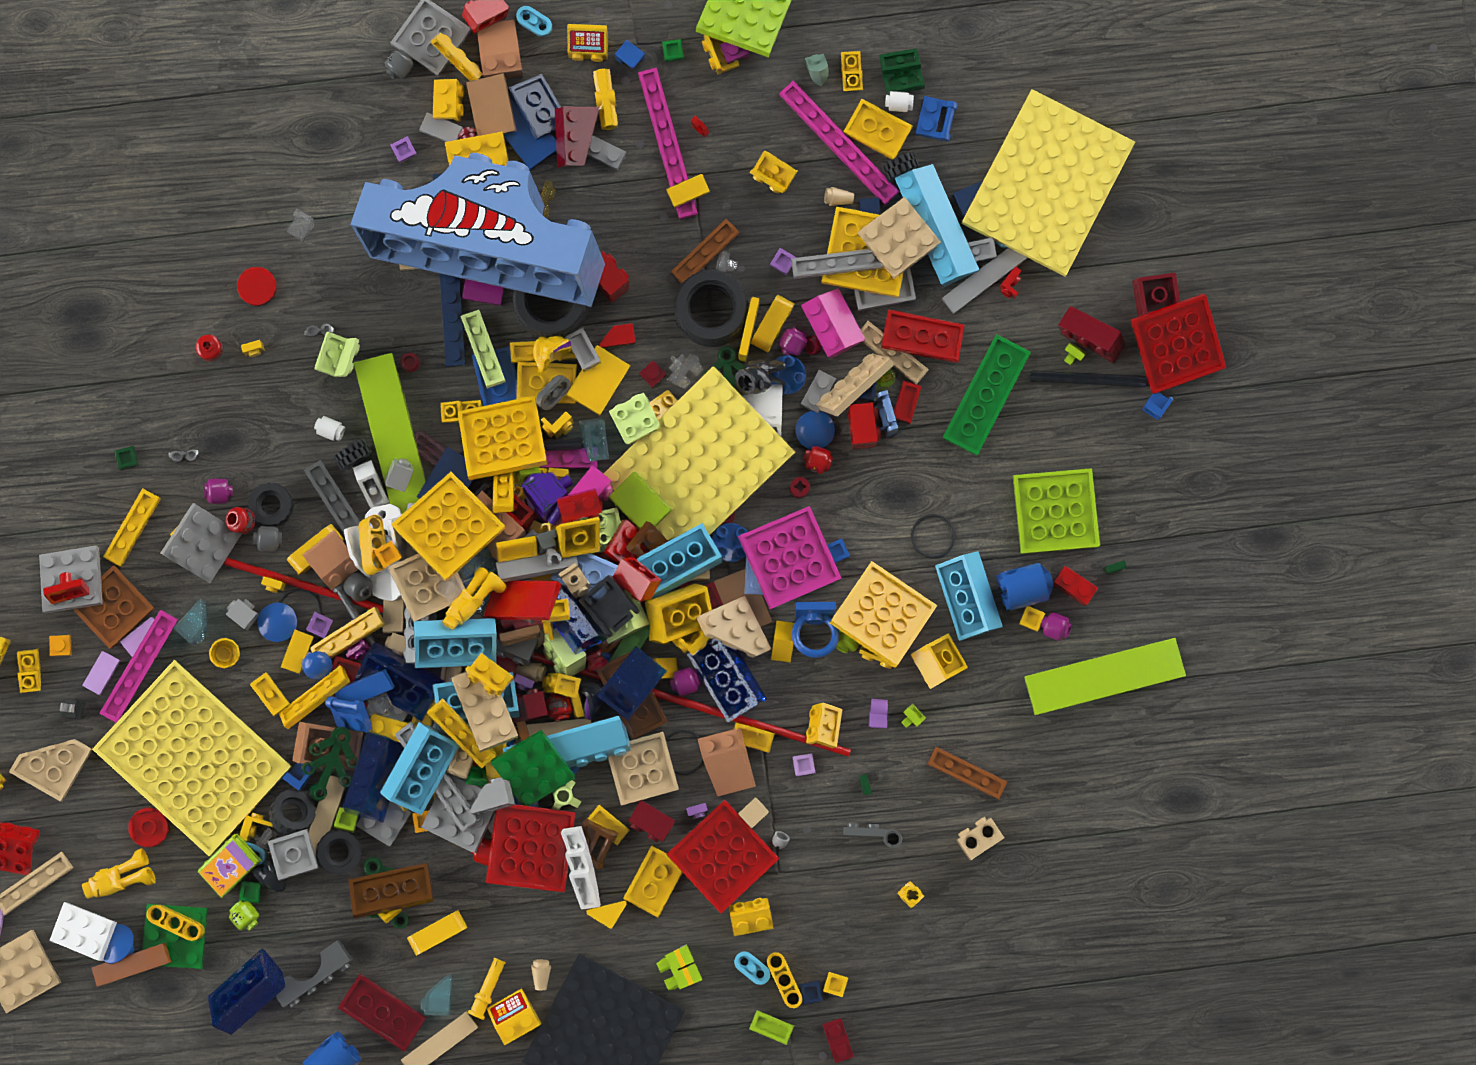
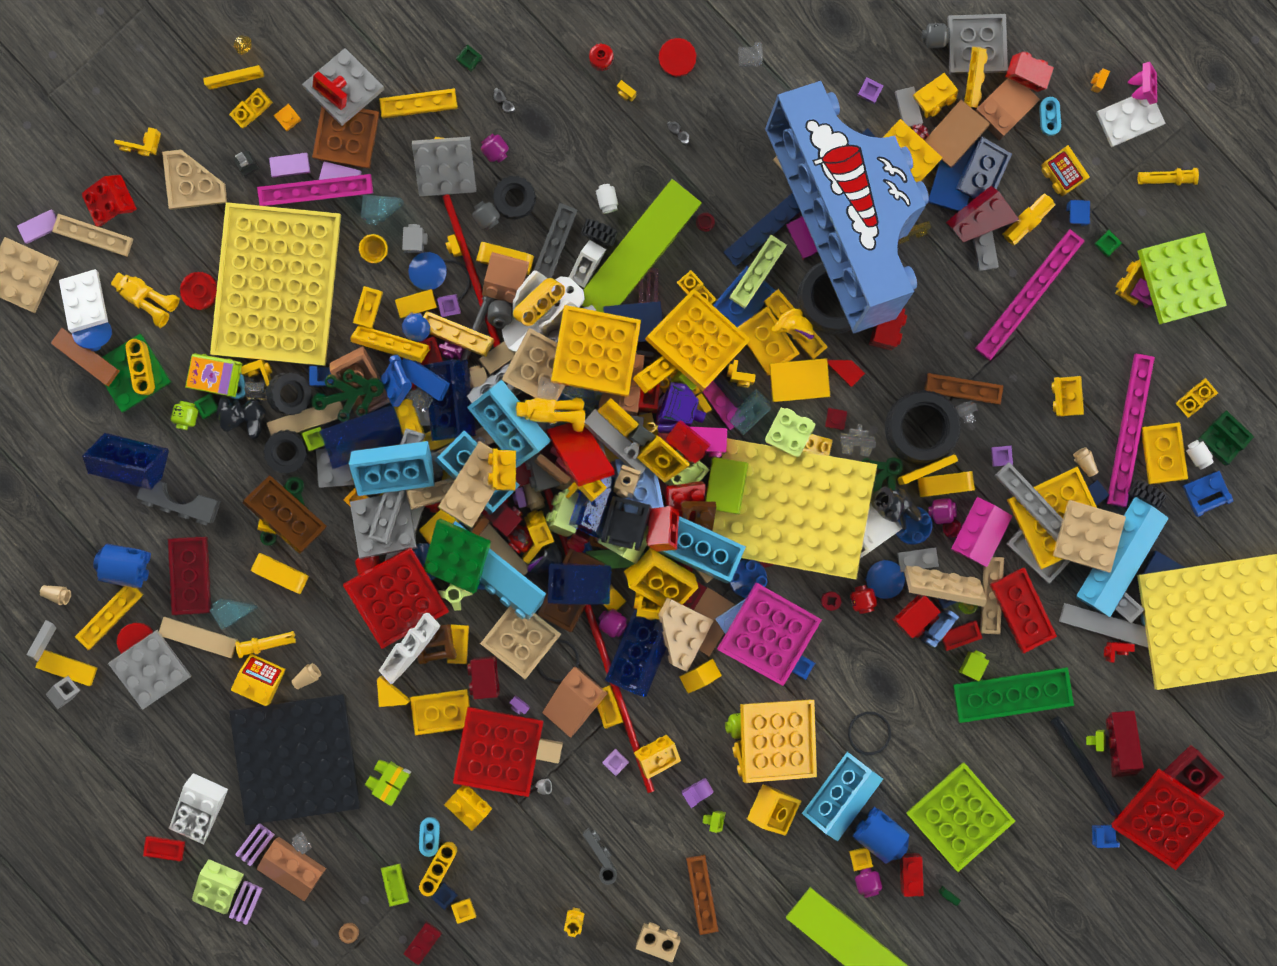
camera: 60 degrees right, 5 degrees up
red head [225,507,255,534] -> none
light grey plate [268,829,319,881] -> none
yellowish green bracket [314,332,360,377] -> none
light orange plate [374,540,402,568] -> none
light grey brick [385,458,413,492] -> none
yellow tile [427,698,497,768] -> none
green tile [466,766,488,787] -> none
light grey slope [470,778,515,815] -> none
dark grey plate [536,375,570,410] -> none
light grey tile [565,328,601,372] -> none
yellow tile [666,174,710,208] -> none
red tile [691,115,710,138] -> none
blue tile [792,602,840,658] -> none
sand green plate [805,54,829,87] -> none
dark green tile [858,774,872,795] -> none
none -> lime brick [959,650,989,681]

